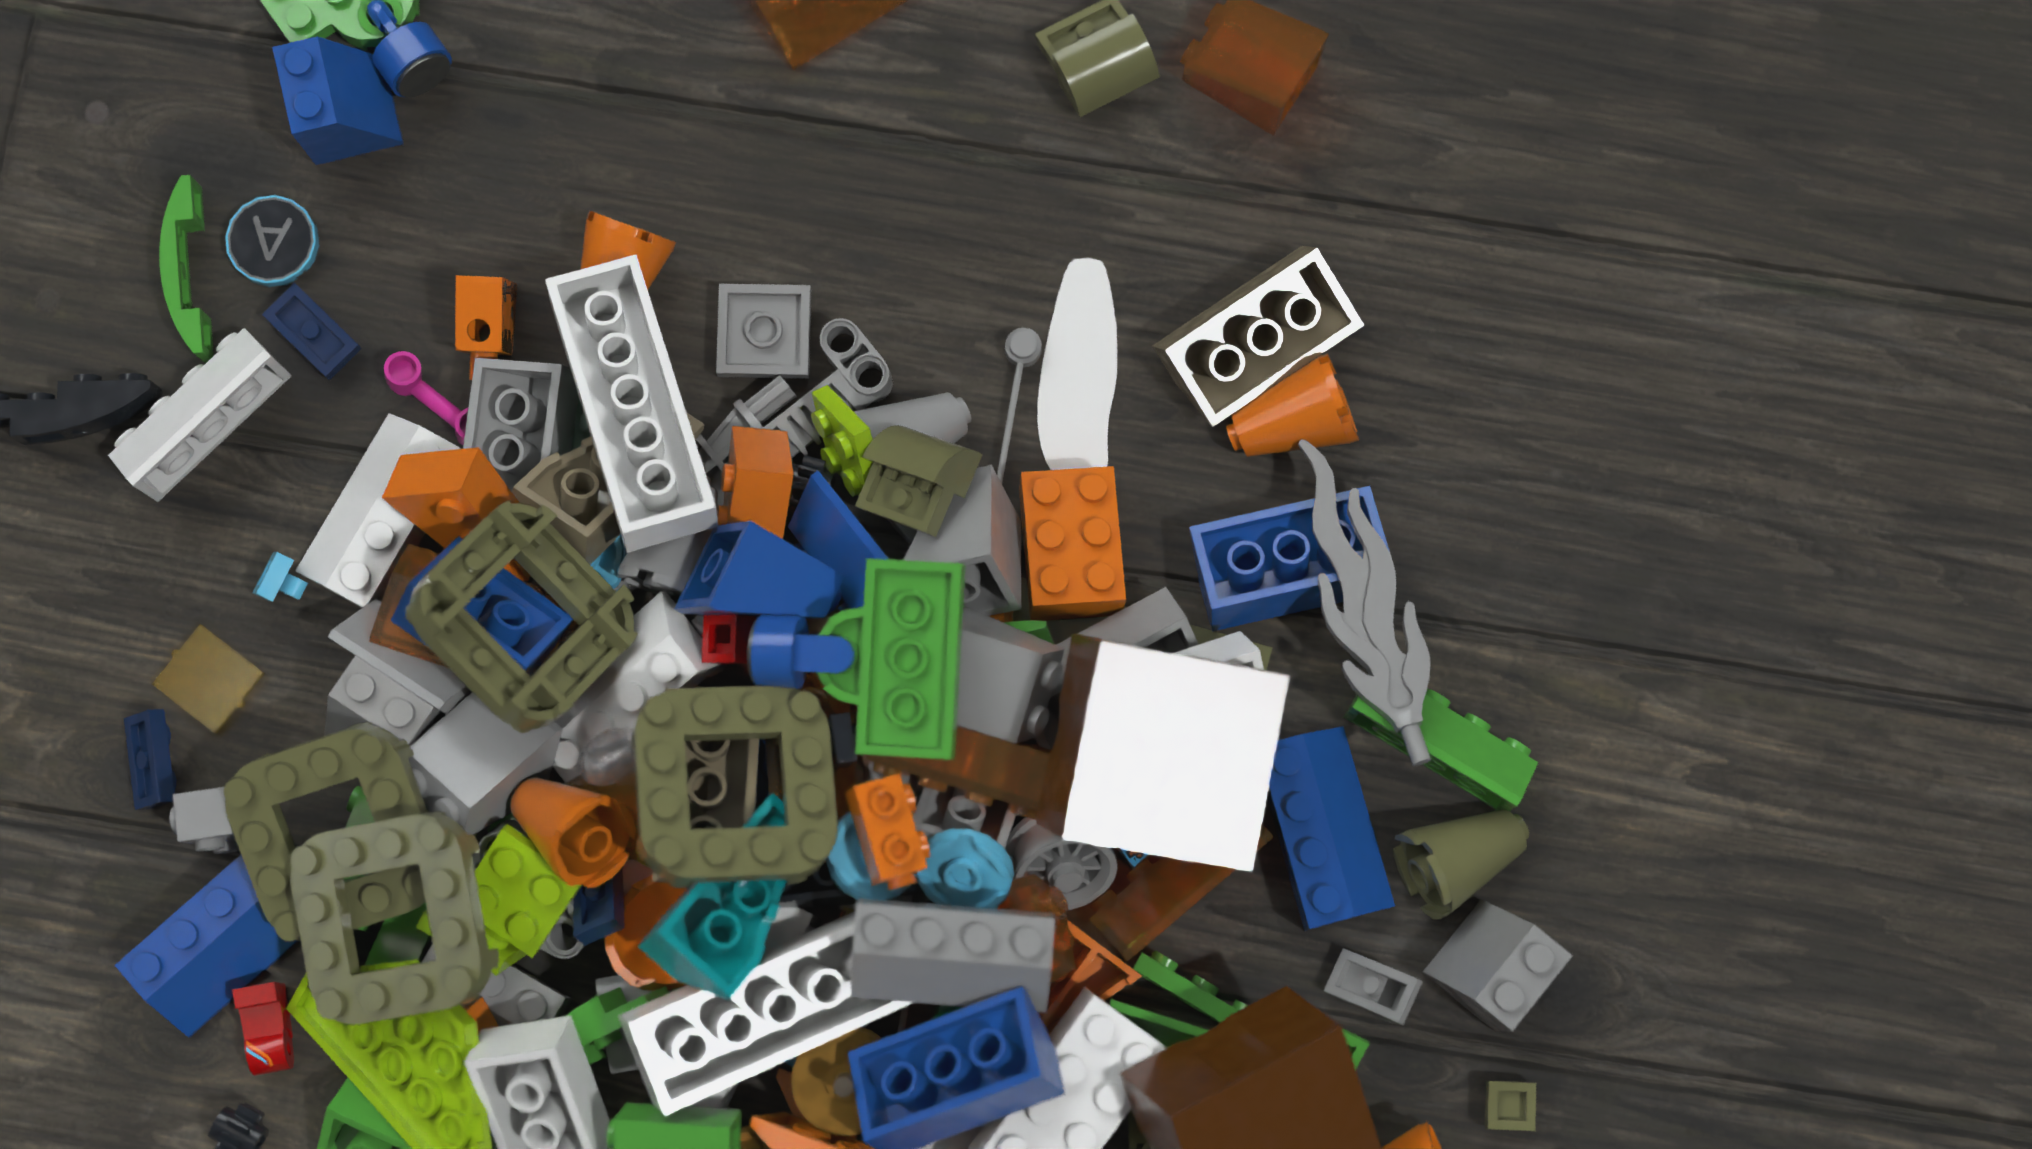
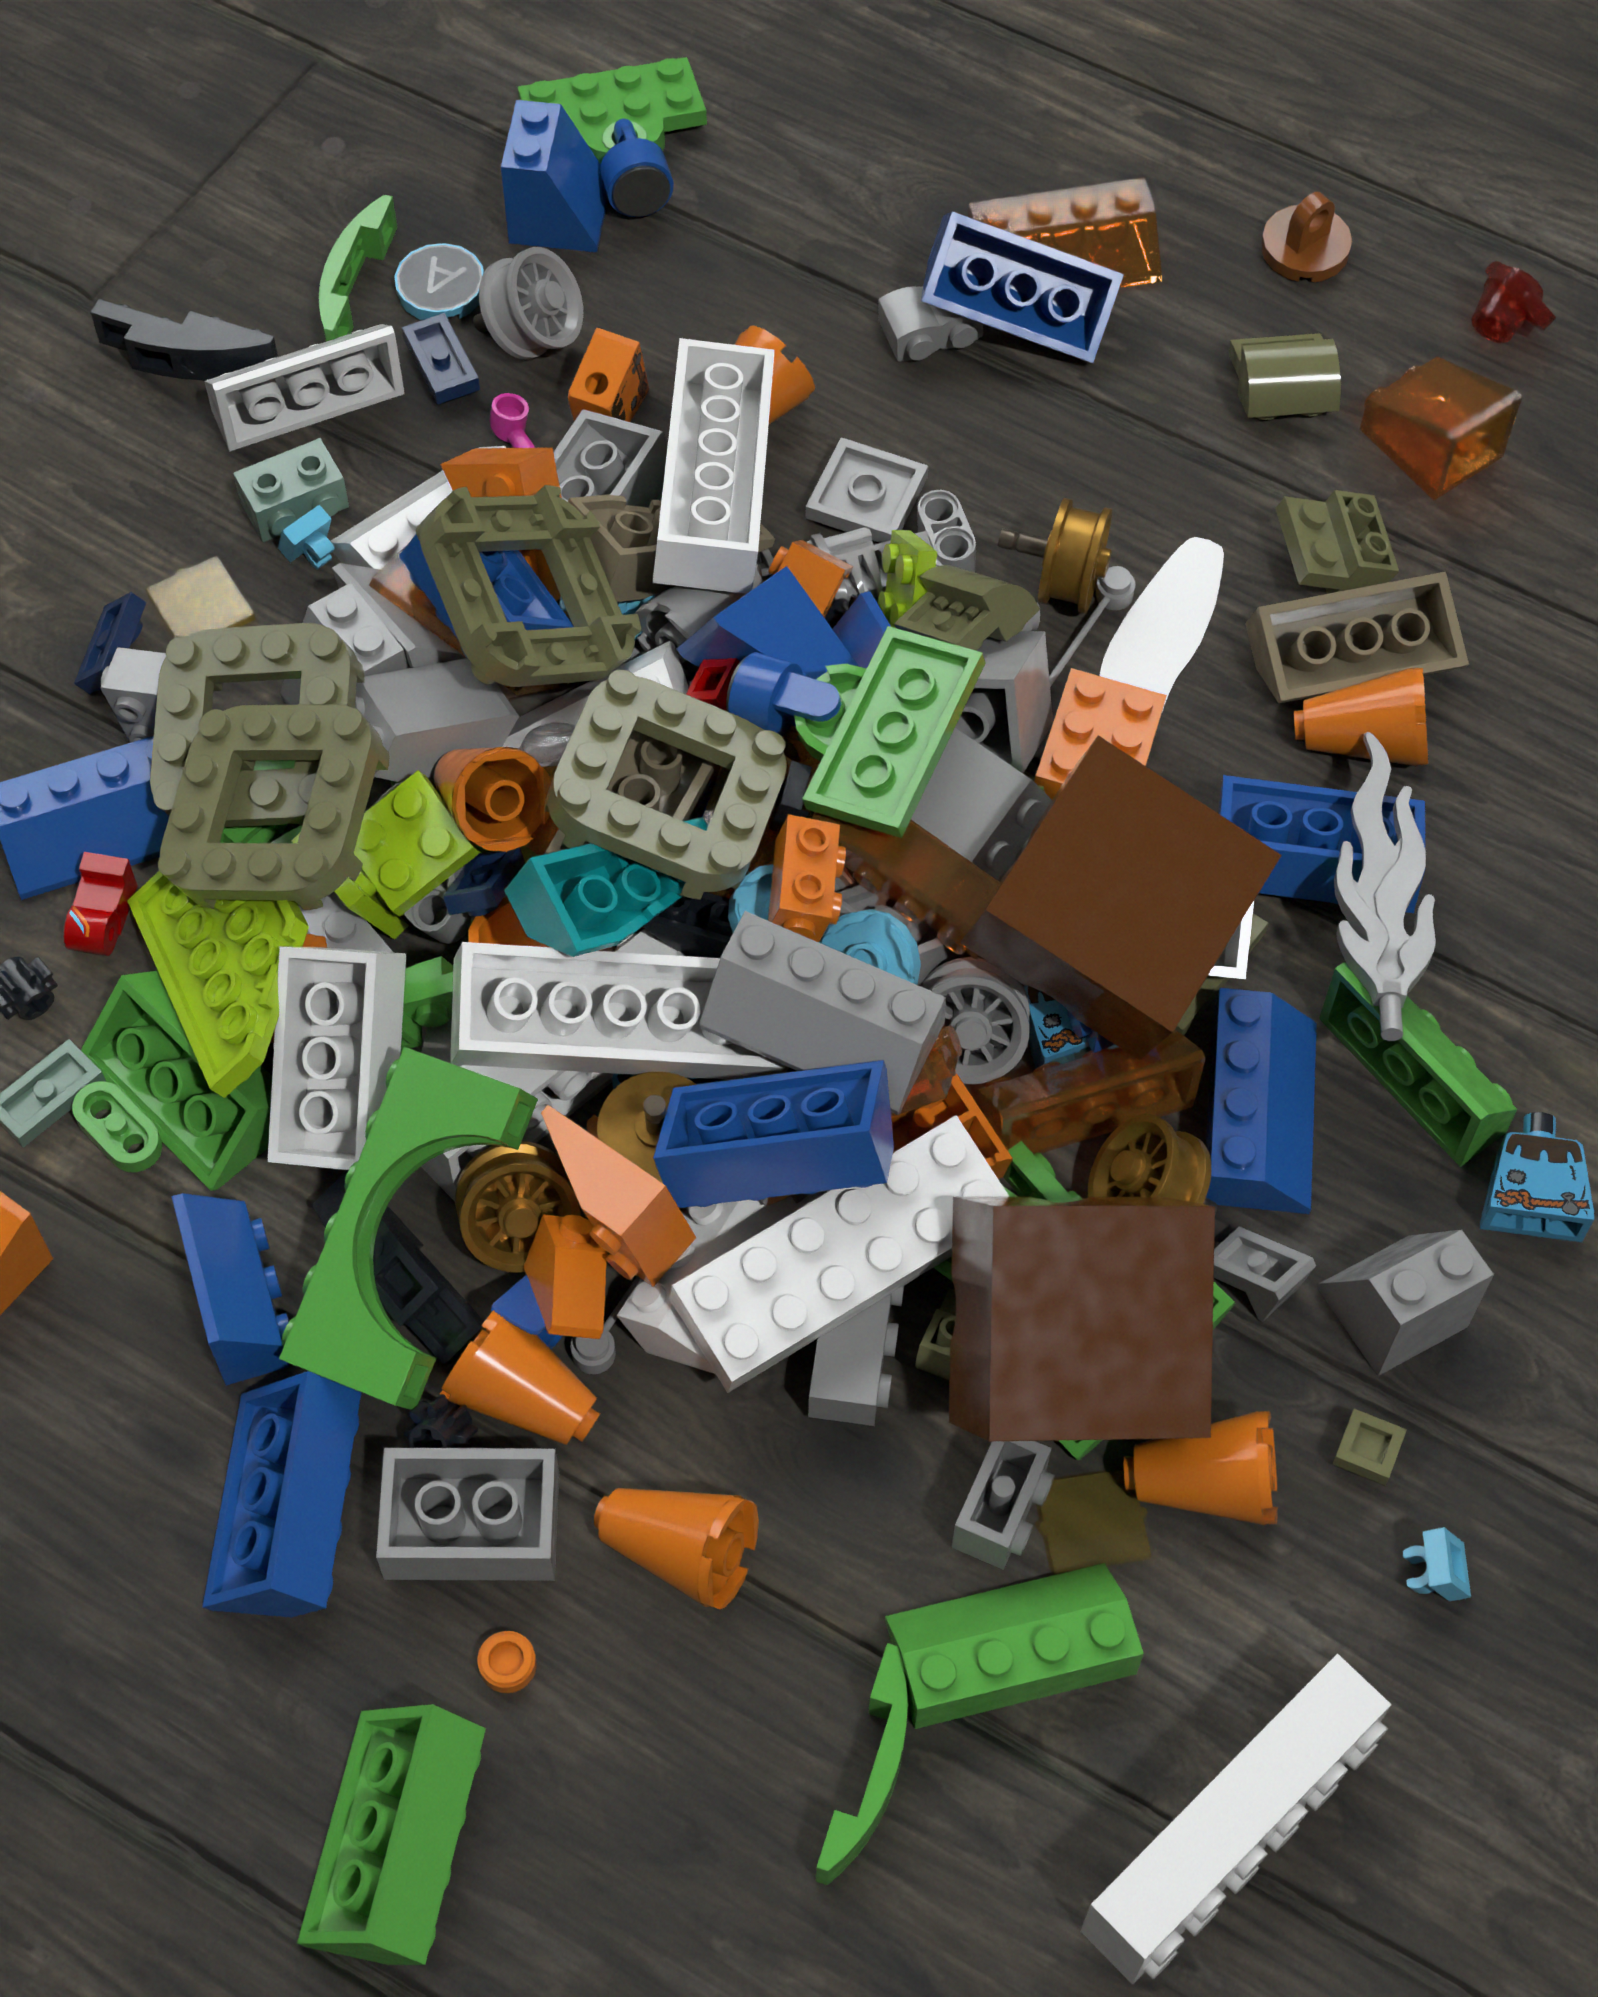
camera: 20 degrees right, 20 degrees down
olive cone [1393,809,1529,920] -> none
none -> sand green brick [233,438,349,542]
none -> light grey wheel [473,247,583,360]
none -> light grey brick [878,286,983,361]
none -> blue slope [920,211,1124,363]
none -> pearl gold wheel [998,498,1112,614]
none -> pearl gold wheel [1088,1114,1217,1214]
none -> olive brick [1275,490,1399,594]
none -> dark azure torso [1480,1112,1594,1242]

